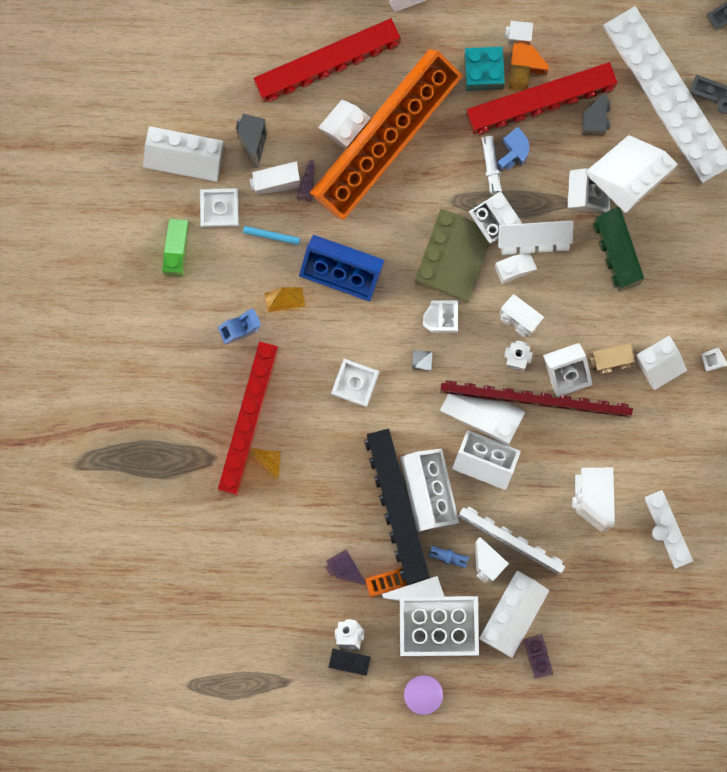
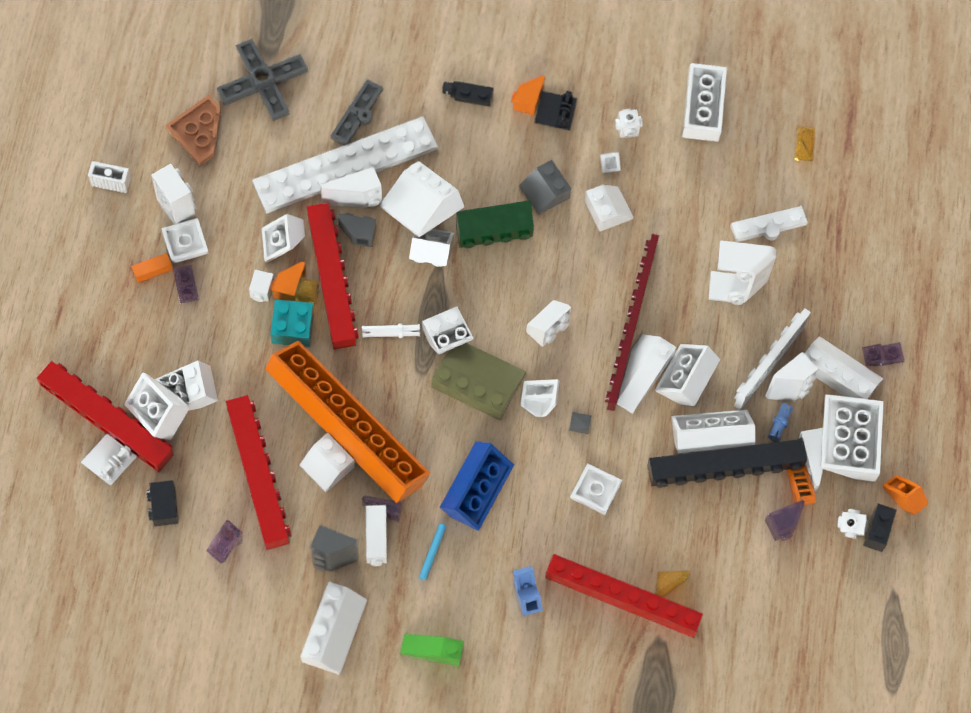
camera: 90 degrees left, 15 degrees down
white tile [200,188,239,228] -> none
clear yellow slope [265,287,305,312] -> none
lavender dish [404,675,443,715] -> none
white slope [495,253,537,284] -> none
medium blue brick [497,127,529,171] -> none
white windscreen [499,221,573,255] -> none
white brick [504,341,533,371] -> none
white slope [543,343,593,397] -> none
tan brick [589,343,635,375] -> none
none -> clear purple slope [206,520,243,563]
none -> white slope [262,214,305,263]
none -> white slope [321,167,382,208]
none -> dark grey slope [519,160,572,215]
none -> orange slope [882,474,928,515]

